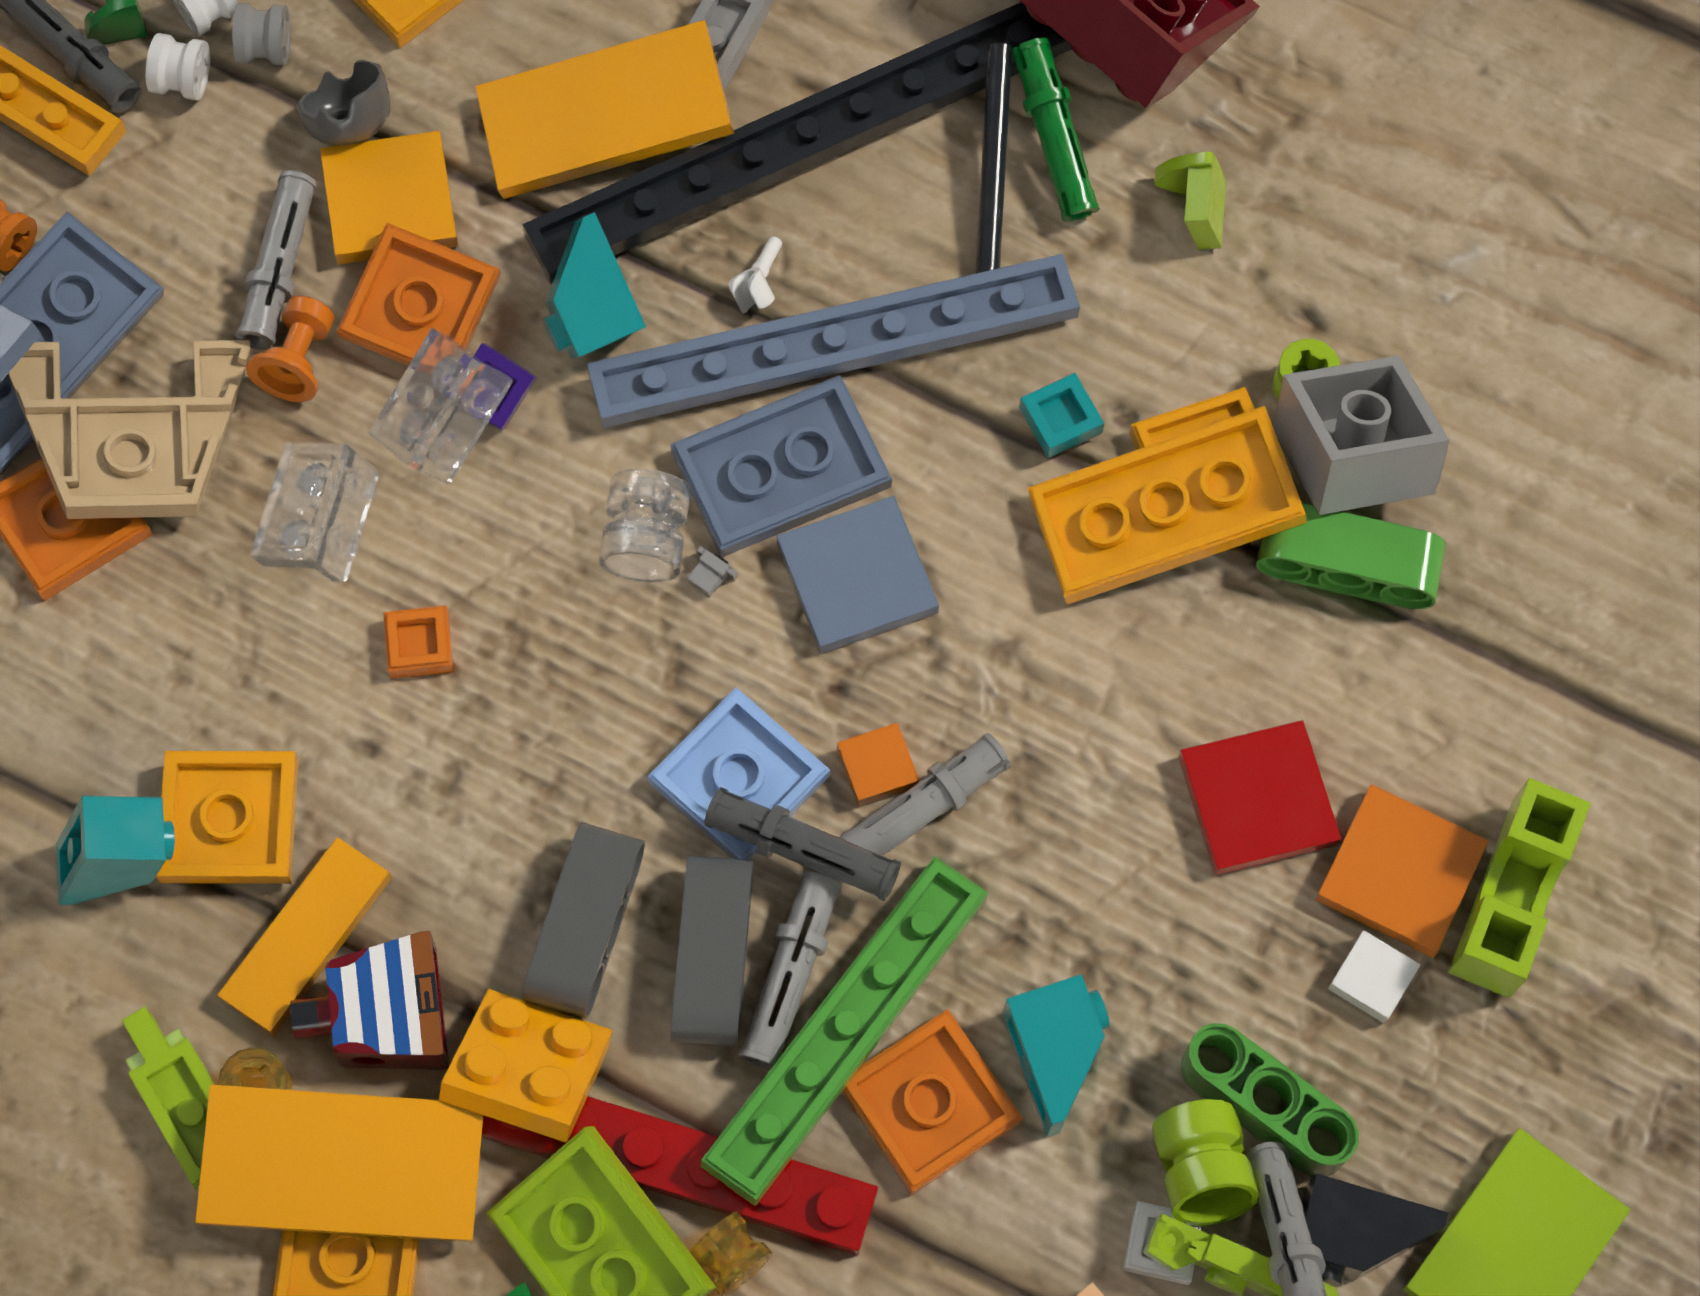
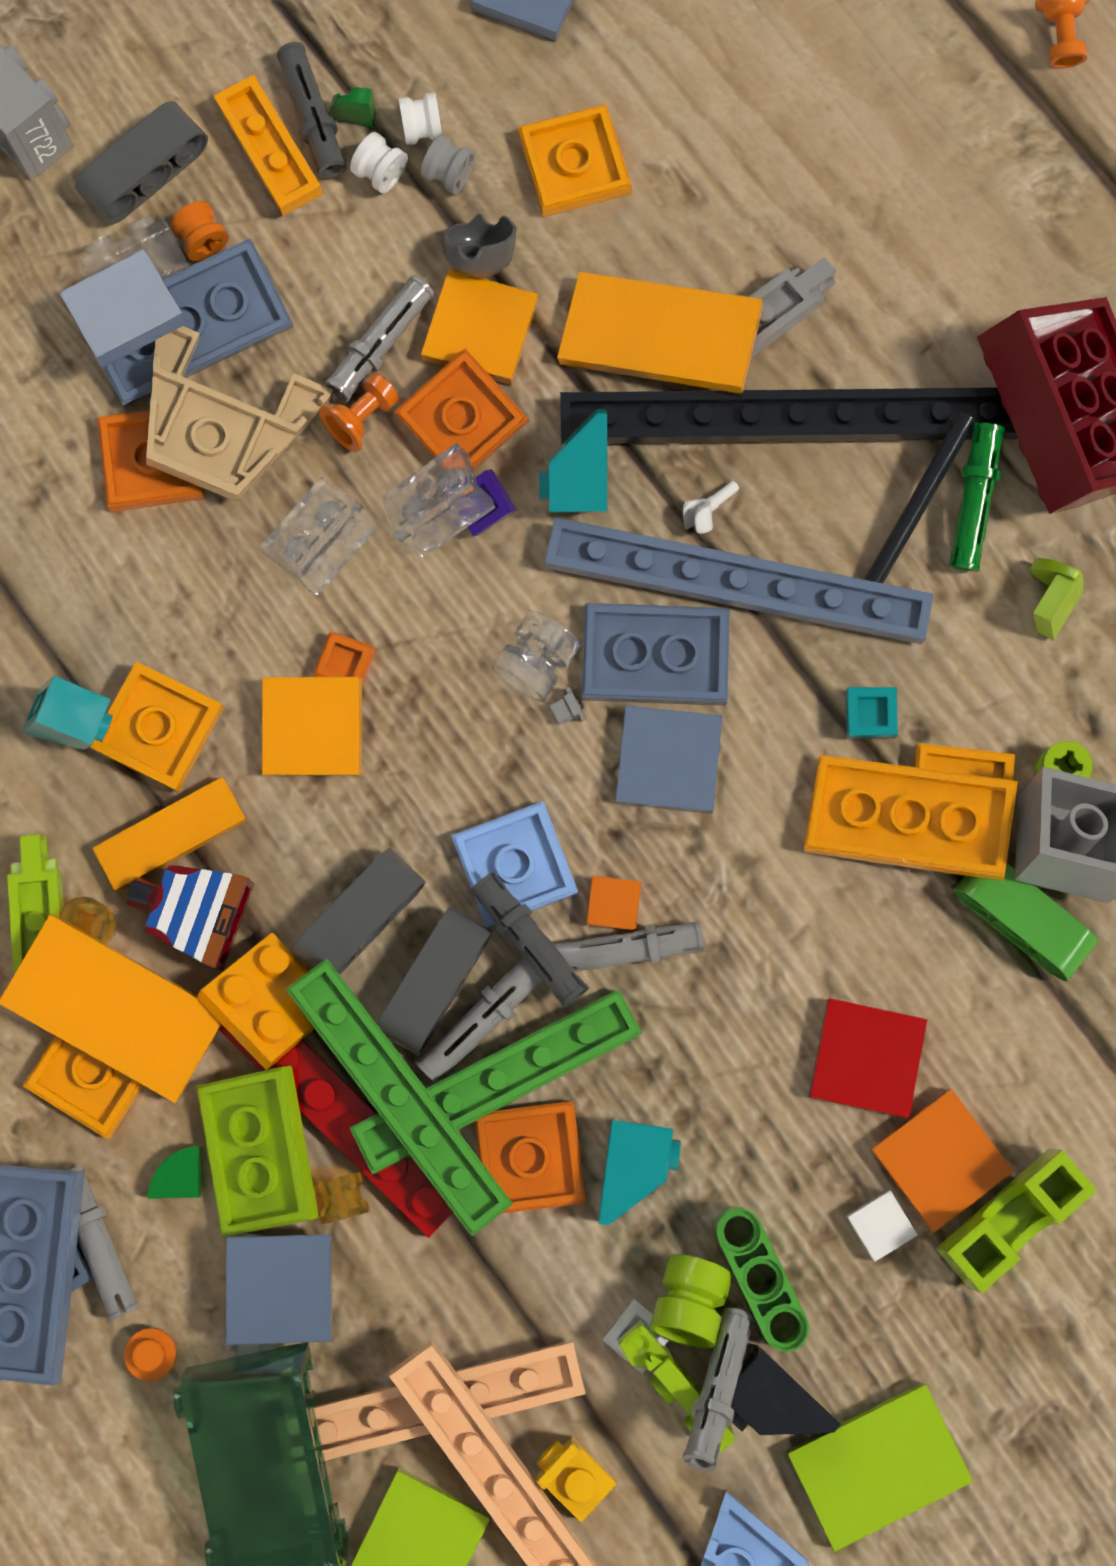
camera: 30 degrees right, 10 degrees up
none -> light orange tile [262,677,362,775]
none -> bright green tile [286,958,513,1237]

